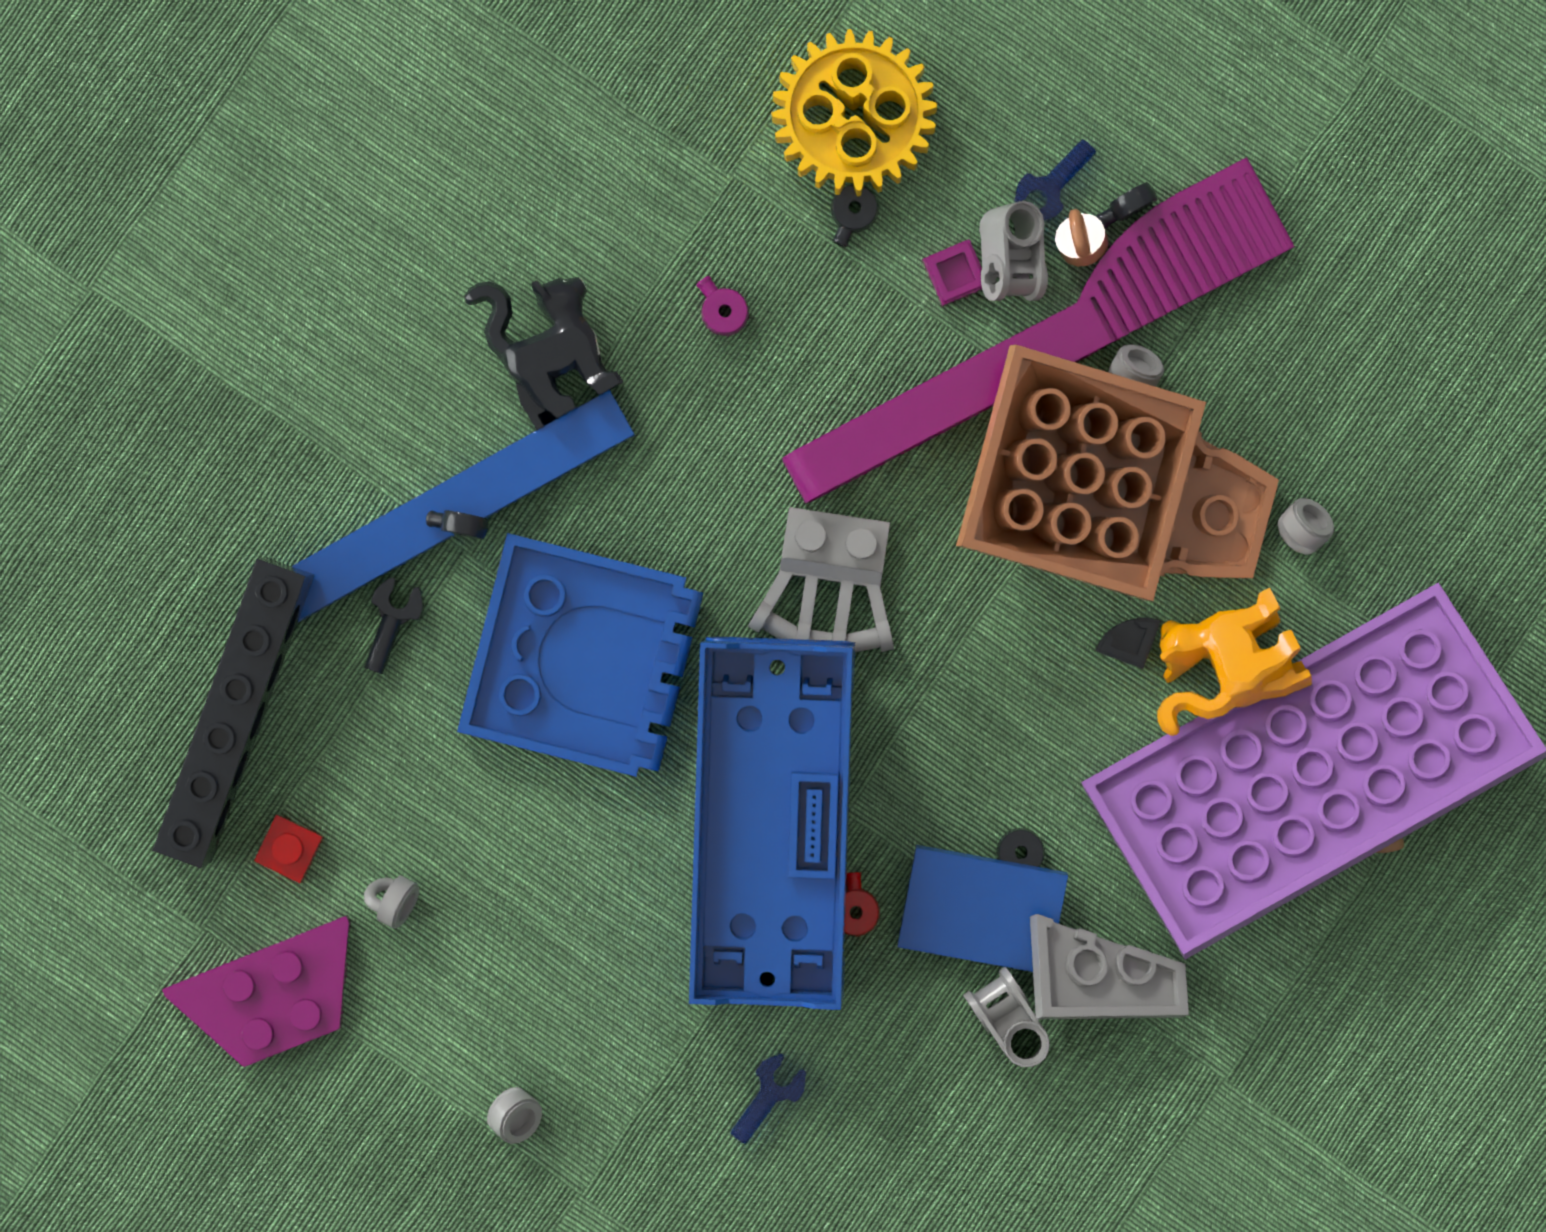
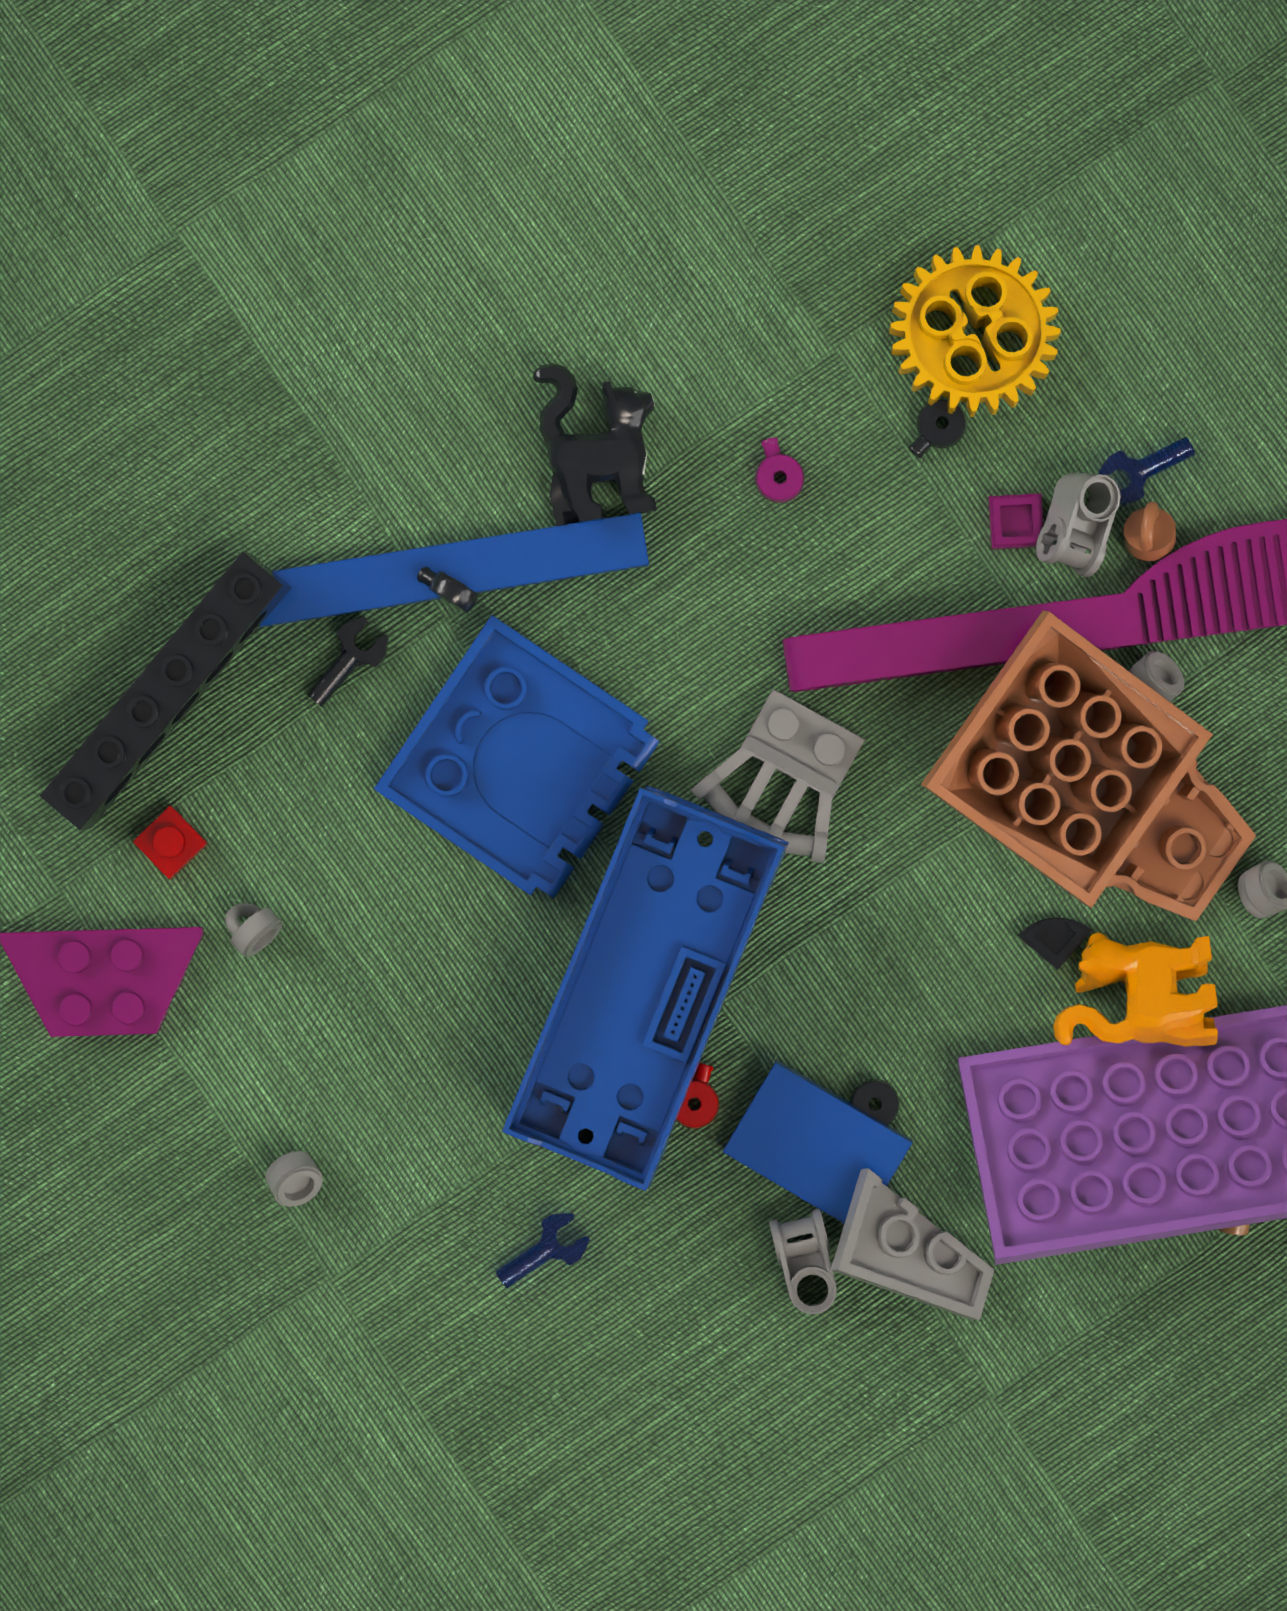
camera: 20 degrees right, 0 degrees up
black piece [1096,182,1158,229] -> none

